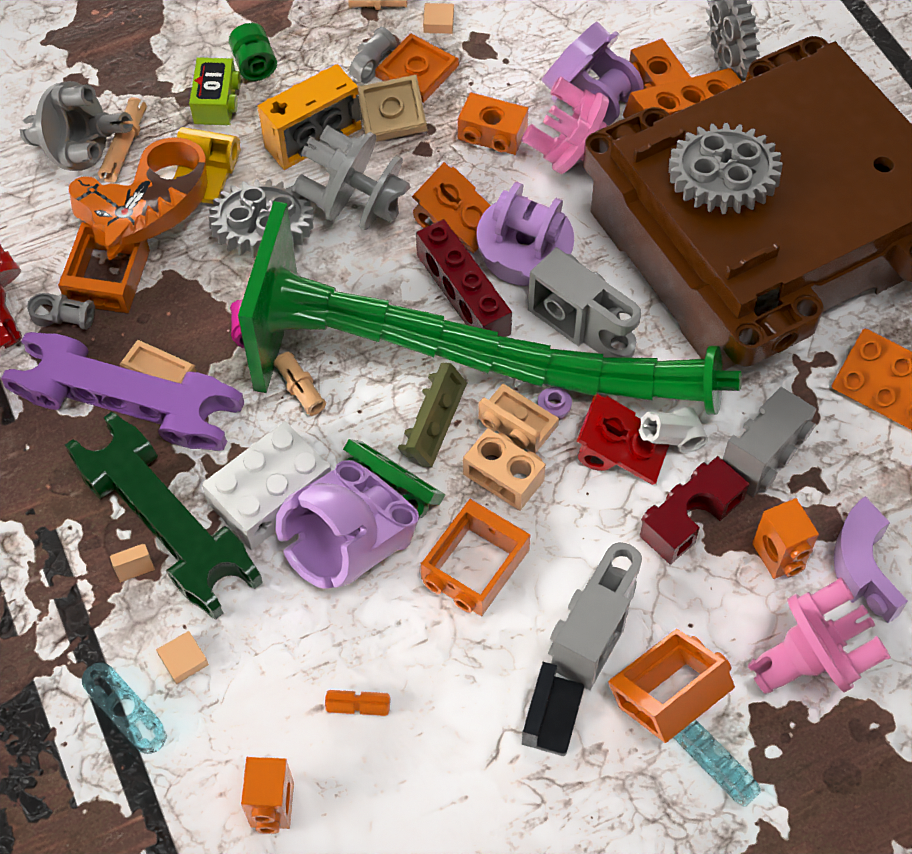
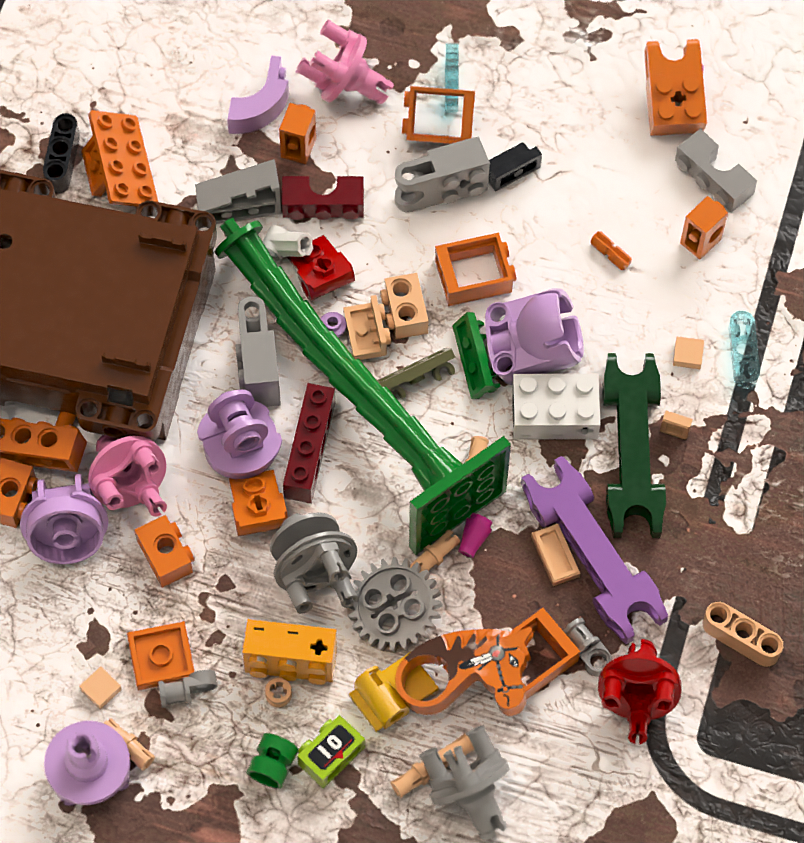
camera: 140 degrees left, 5 degrees up
tan tile [358,75,428,142] -> none
light grey gear [669,123,783,214] -> none

